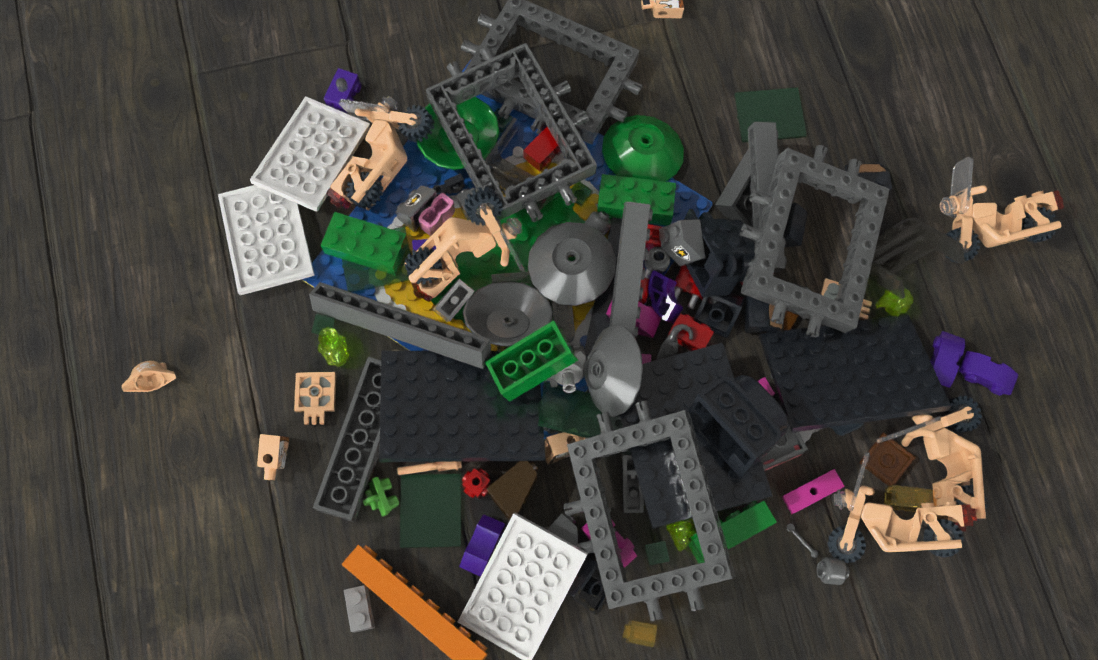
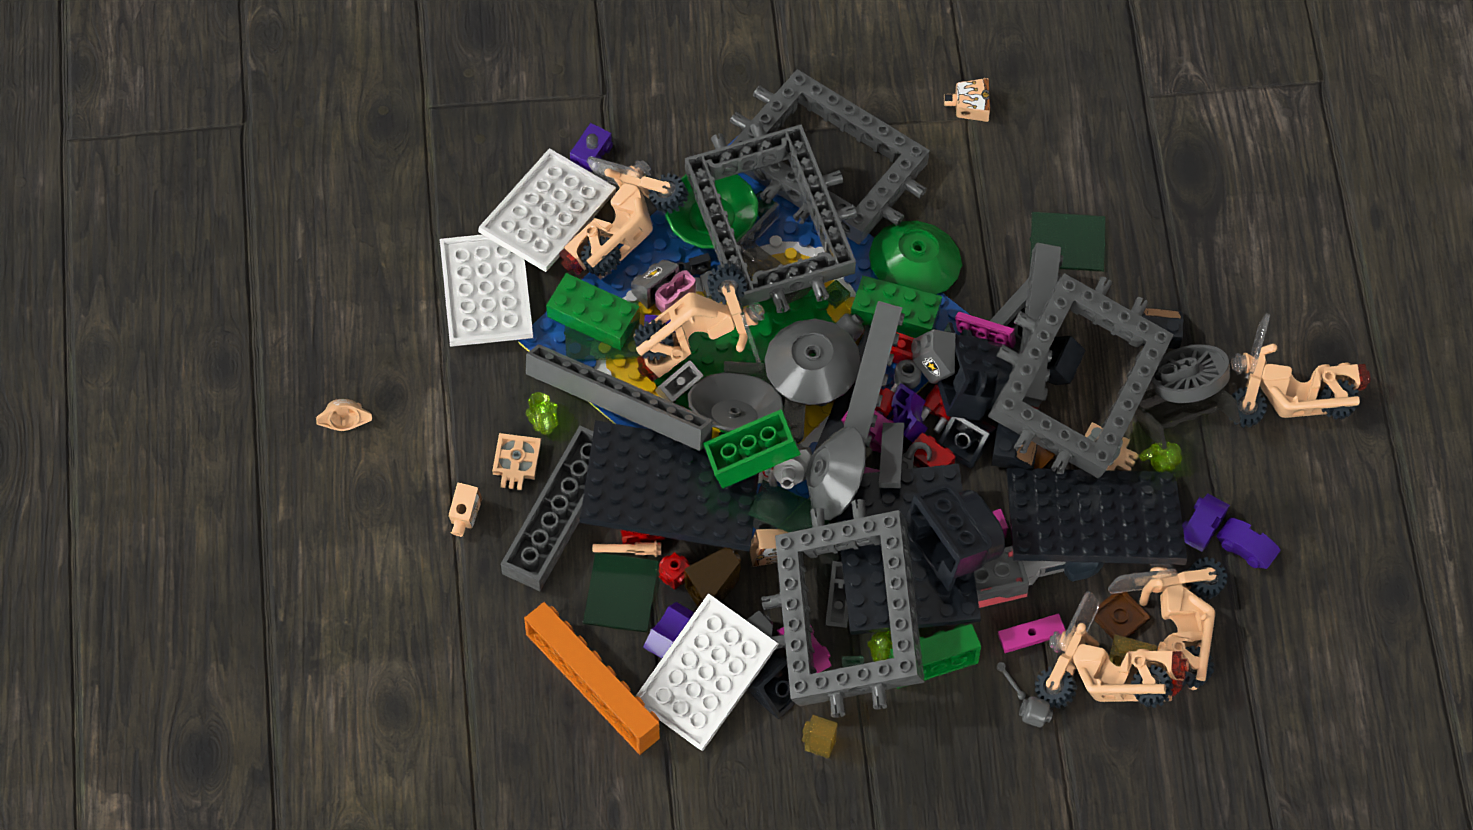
camera: 10 degrees right, 10 degrees down
clear green plate [311,313,335,337] -> none
light grey brick [344,585,375,633] -> none
bright green hips [363,477,399,517] -> none
red brick [523,127,562,172] -> none
none -> dark grey tile [879,423,904,488]
none -> dark pink tile [955,312,1016,348]
none -> dark grey piece [1151,345,1231,403]

